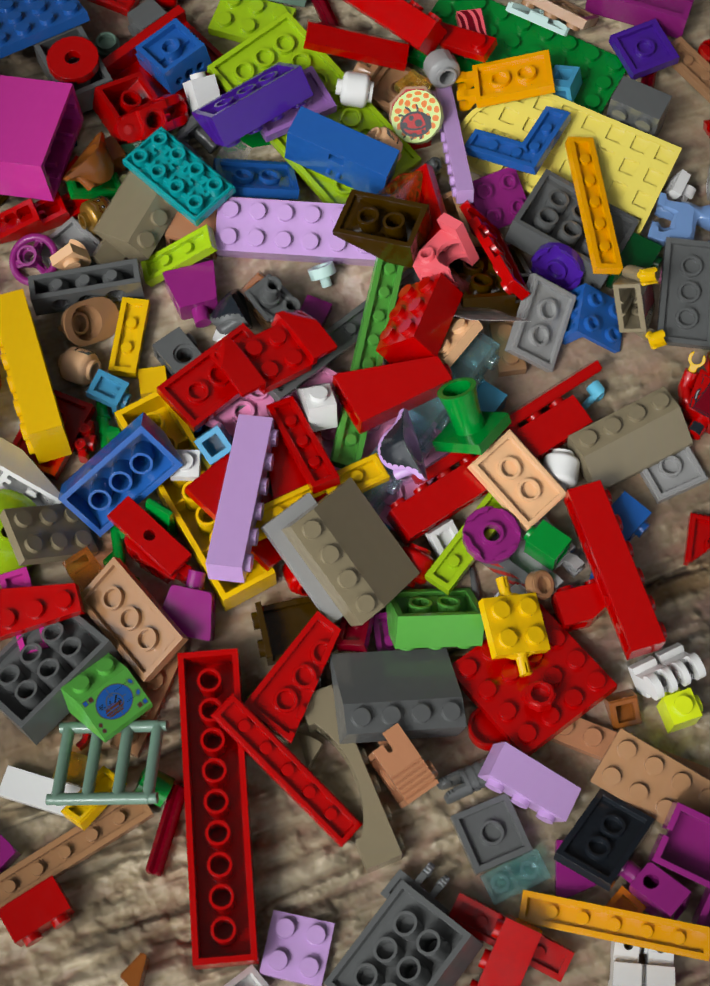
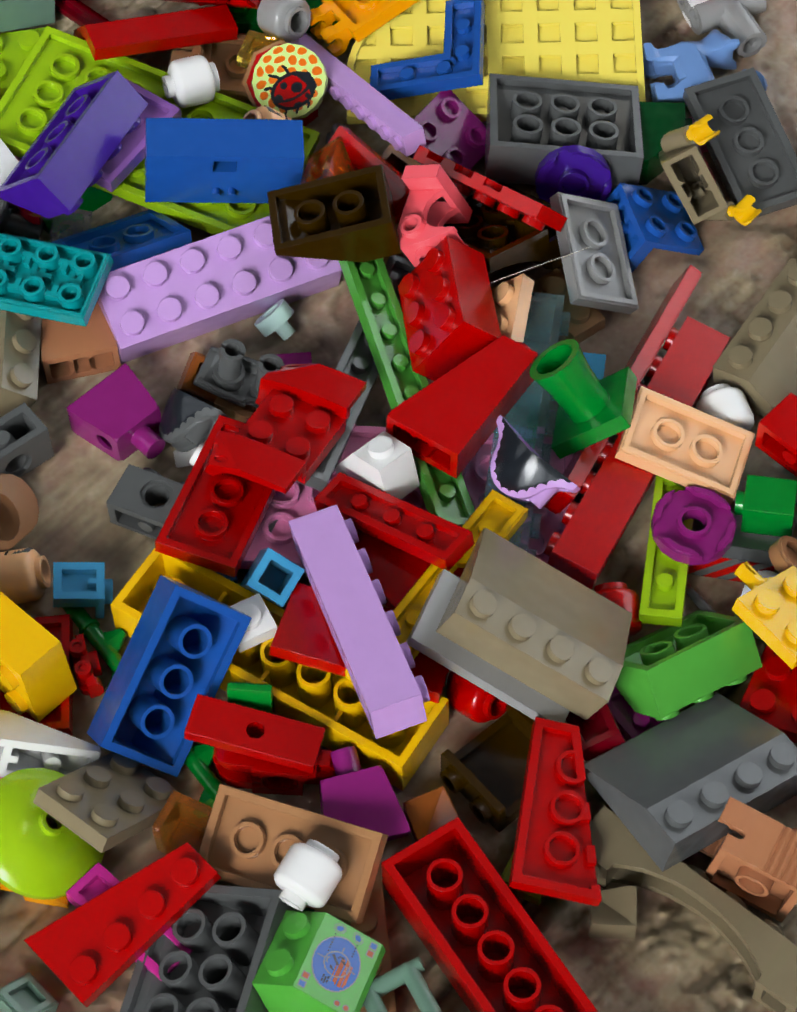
camera: 25 degrees left, 10 degrees down
yellow plate [108,297,150,378] -> none
yellow tile [137,365,167,398] -> none
lime plate [141,224,218,287] -> none
red tile [210,693,363,847] -> none
white plate [425,519,458,558] -> none
light orange plate [565,136,623,275] -> none
medium azure hand [582,380,605,410] -> none
white tile [663,169,696,202] -> none
none -> white head [274,839,342,912]
none -> dark orange slope [403,786,460,841]

